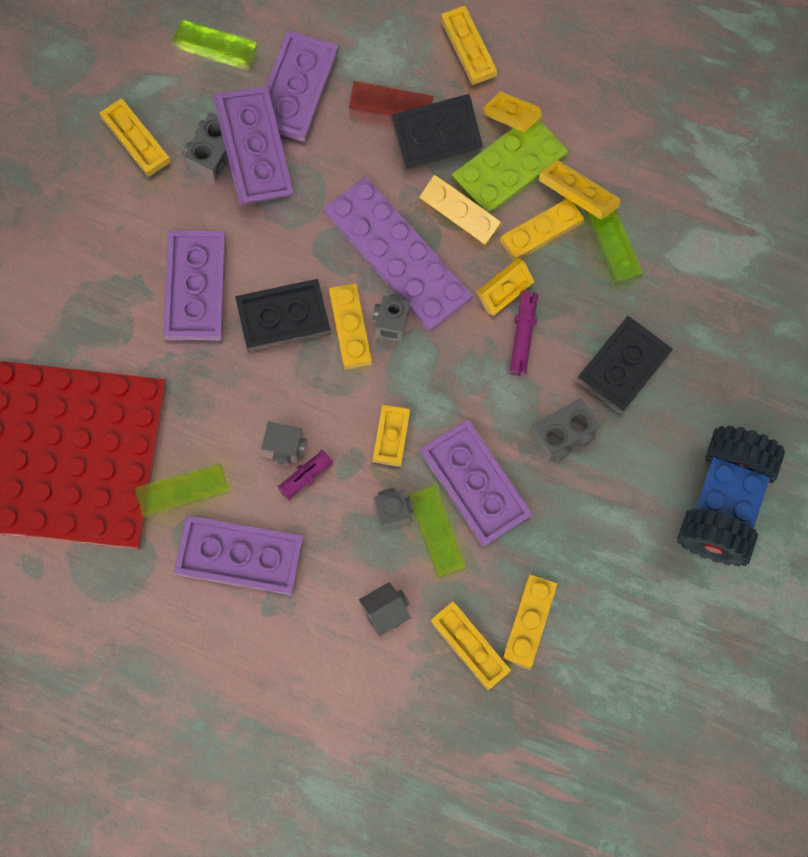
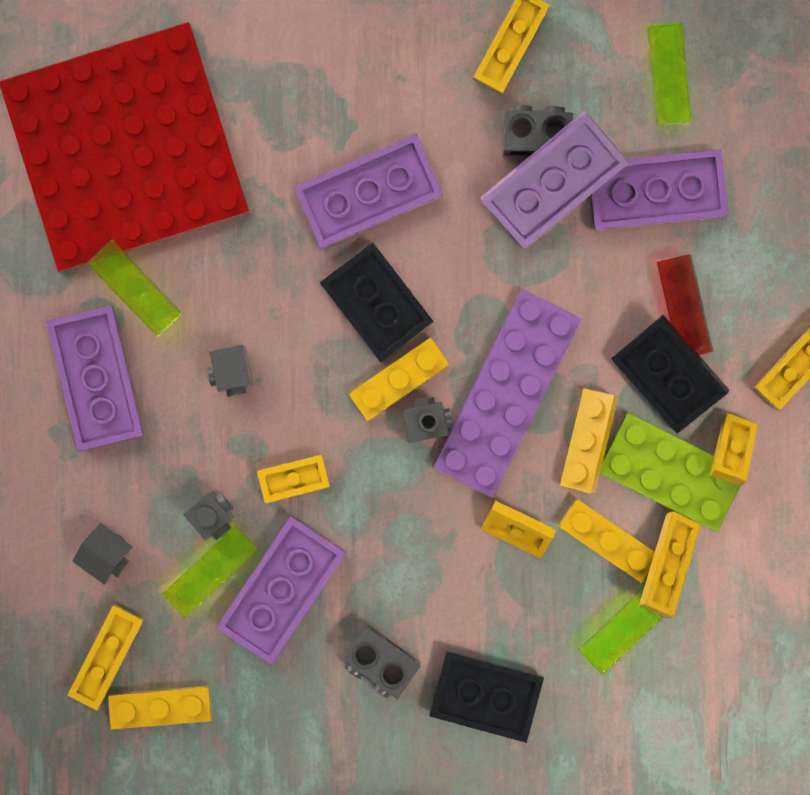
camera: 75 degrees right, 15 degrees up
magenta pin [277,449,333,501] -> none
magenta pin [509,291,539,377] -> none

